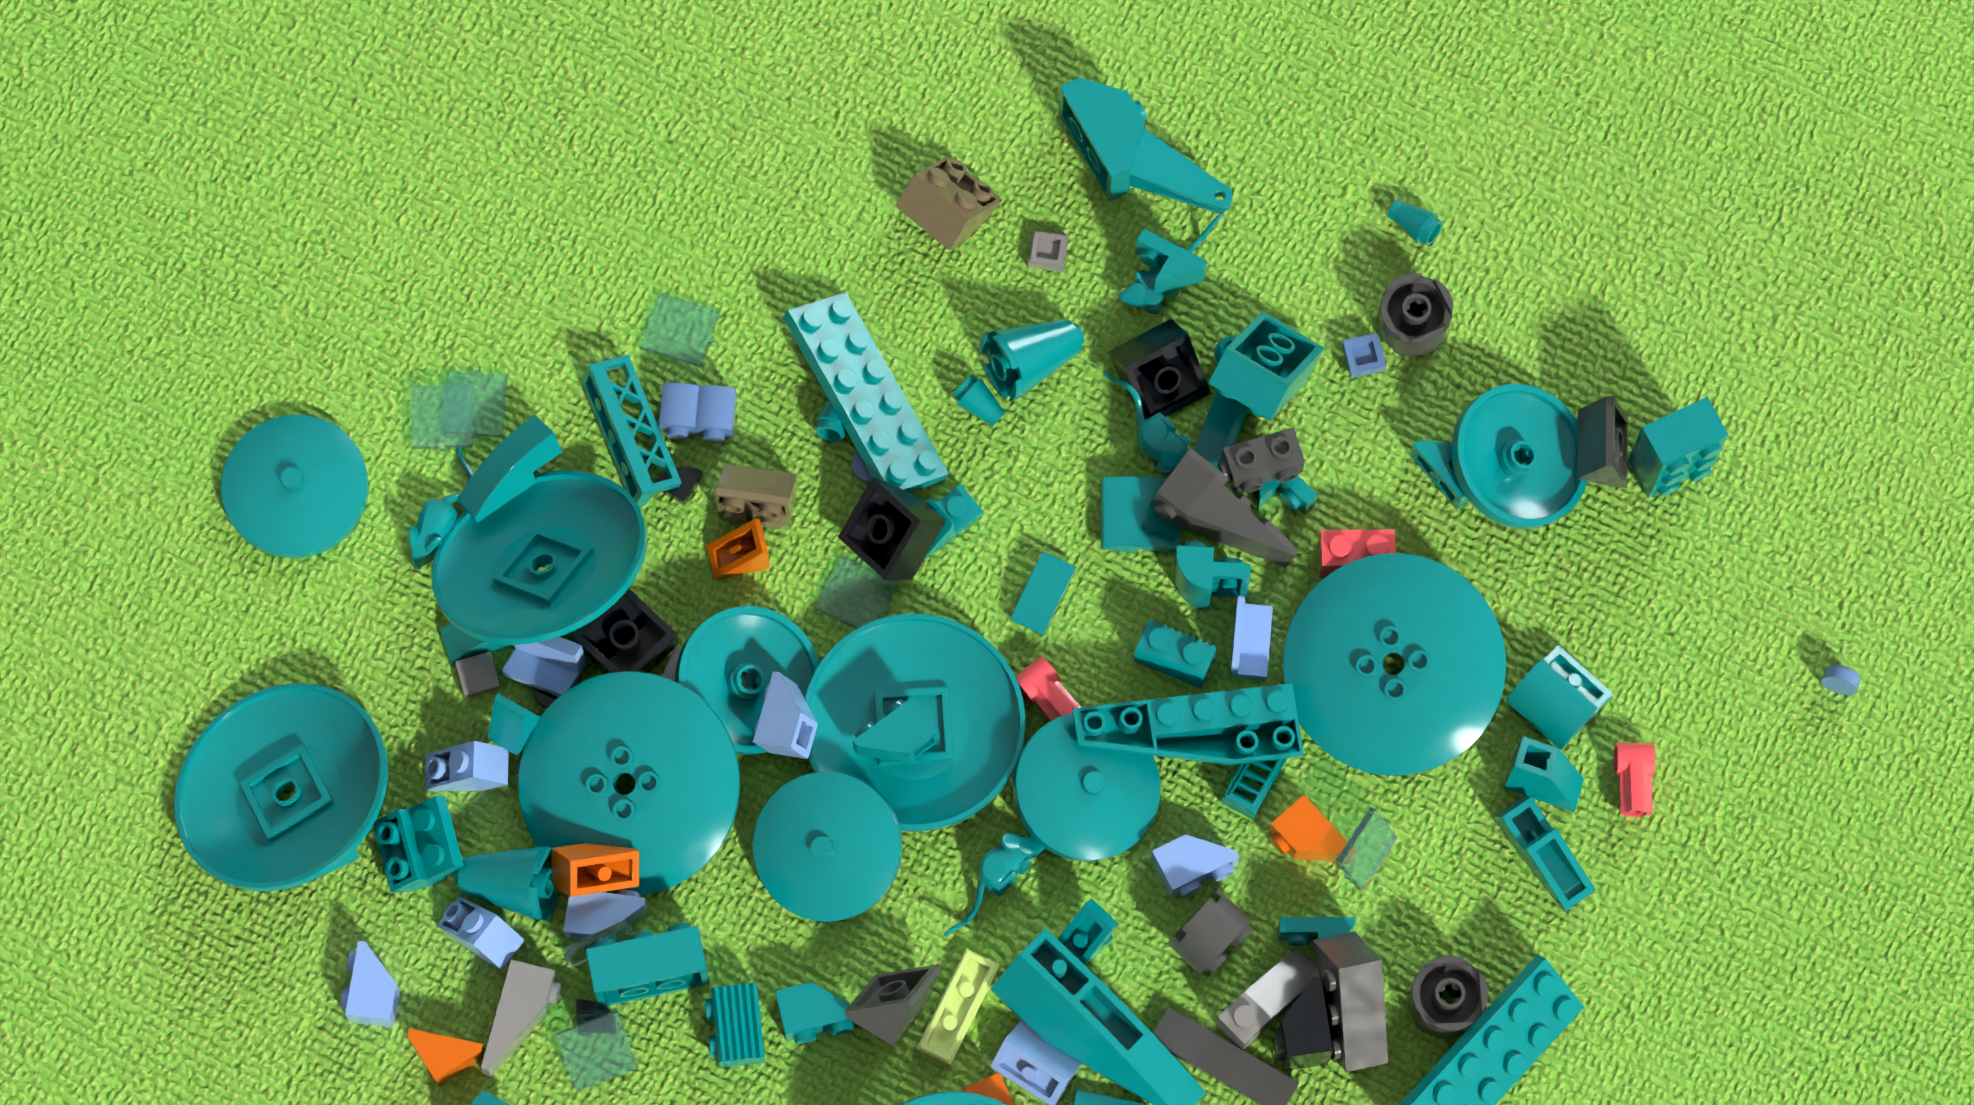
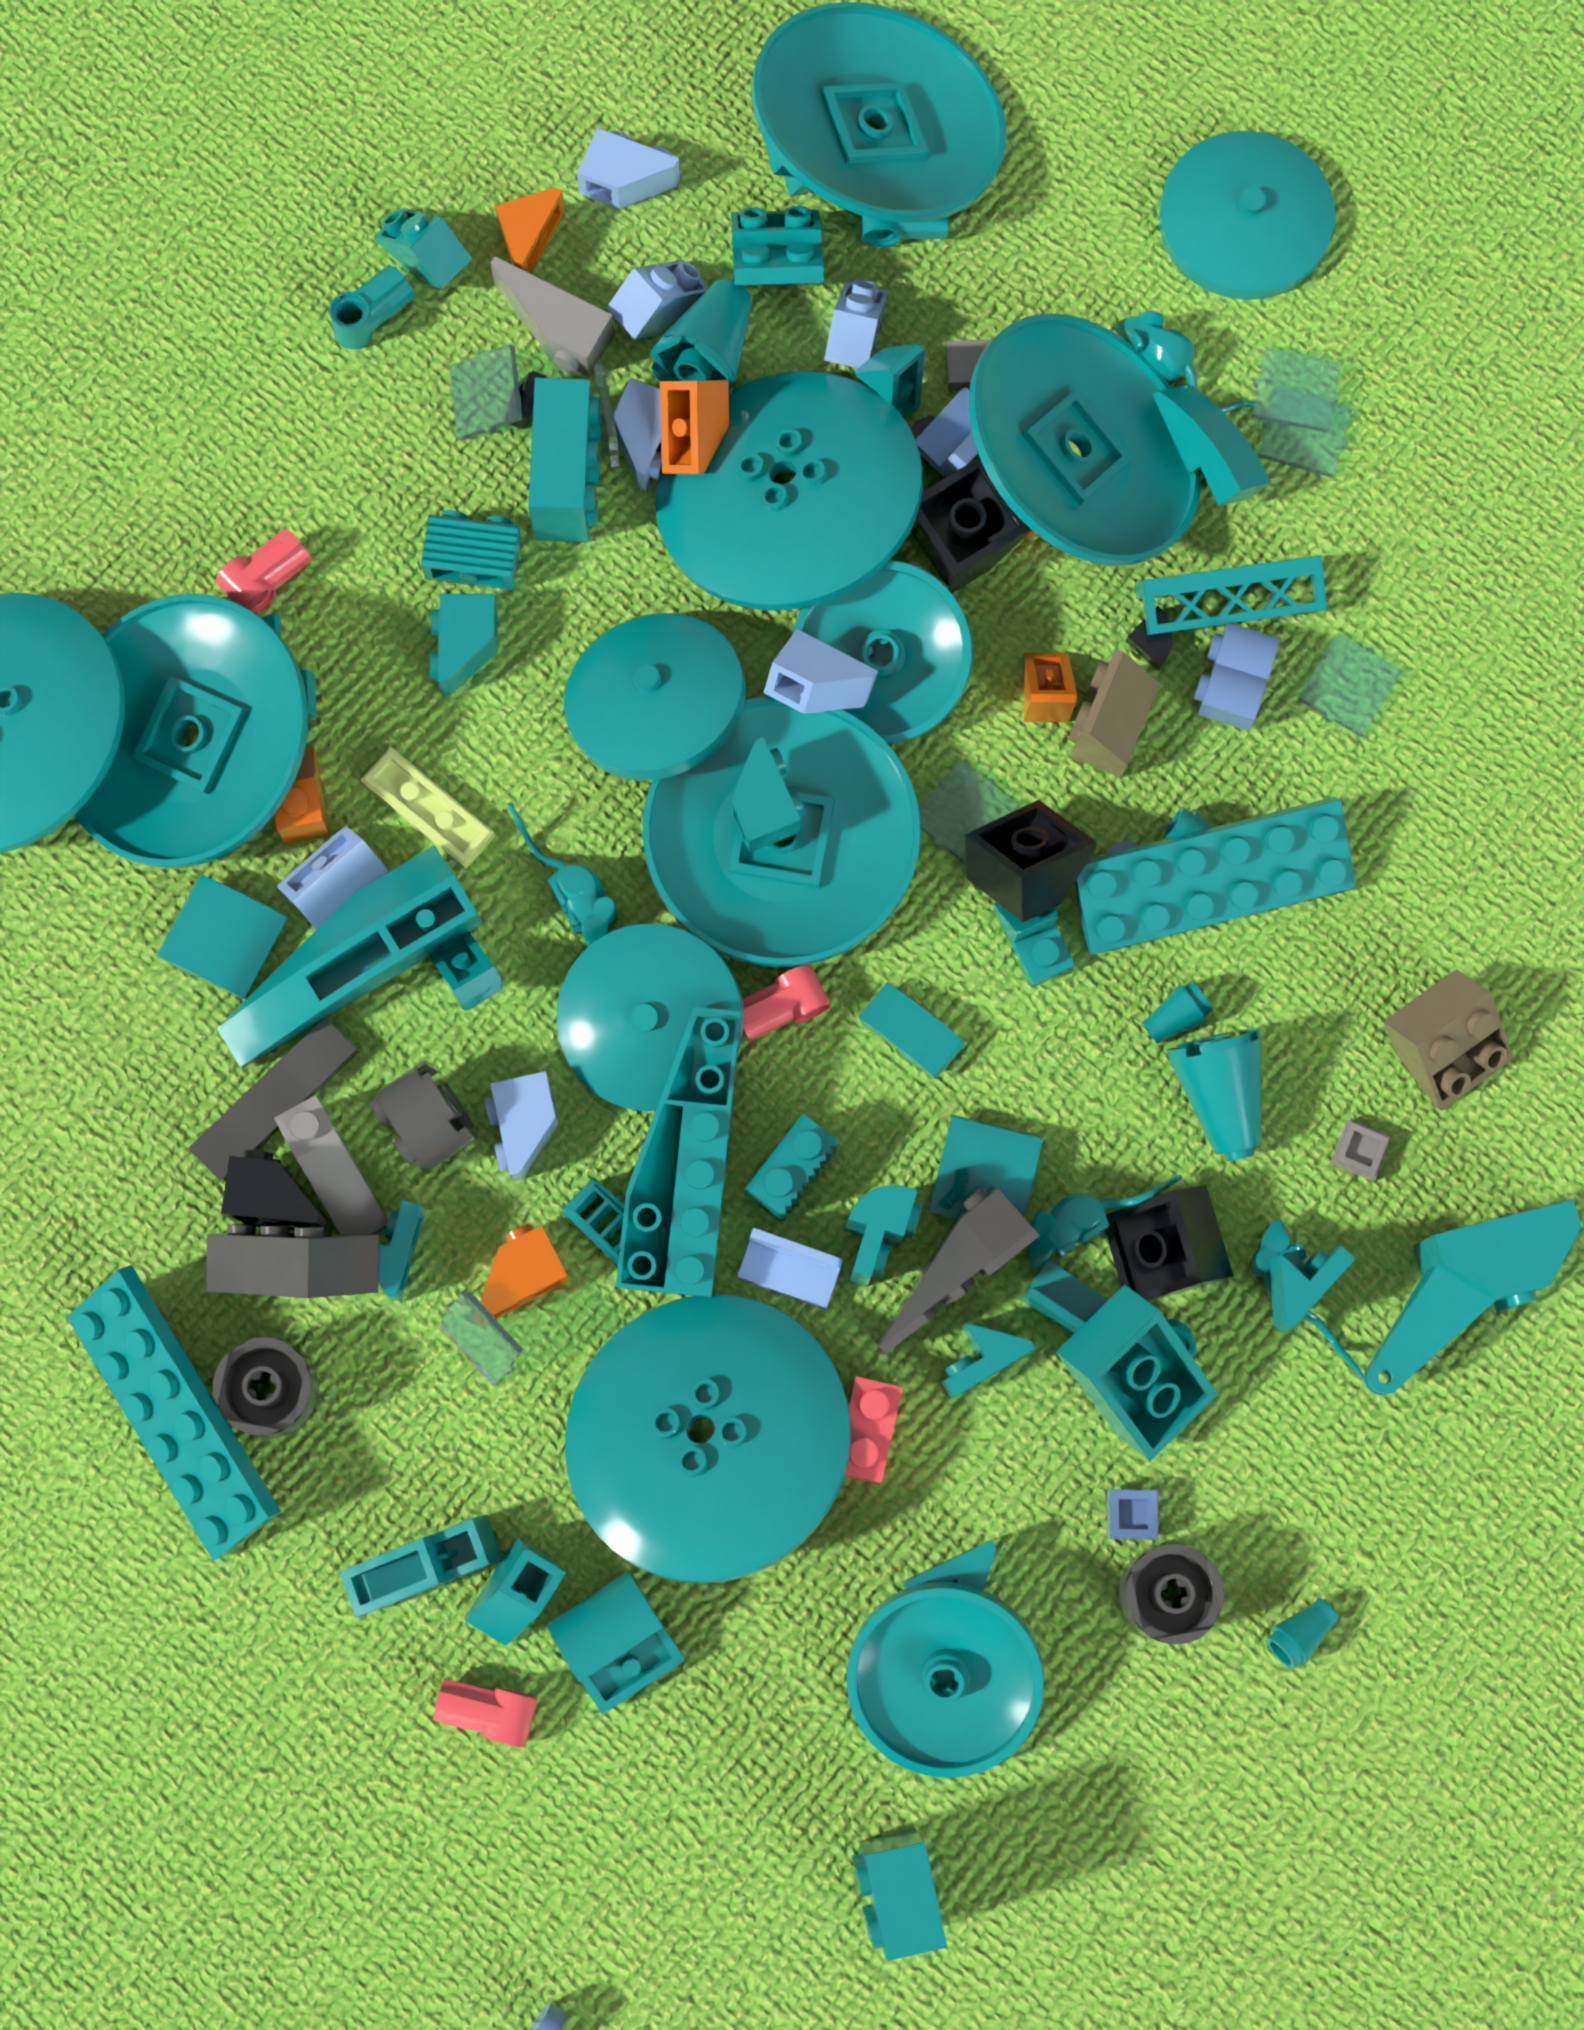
camera: 100 degrees right, 5 degrees up
dark grey slope [844,964,941,1046] -> none
dark grey brick [1218,427,1305,493] -> none
dark grey slope [1577,396,1628,488] -> none

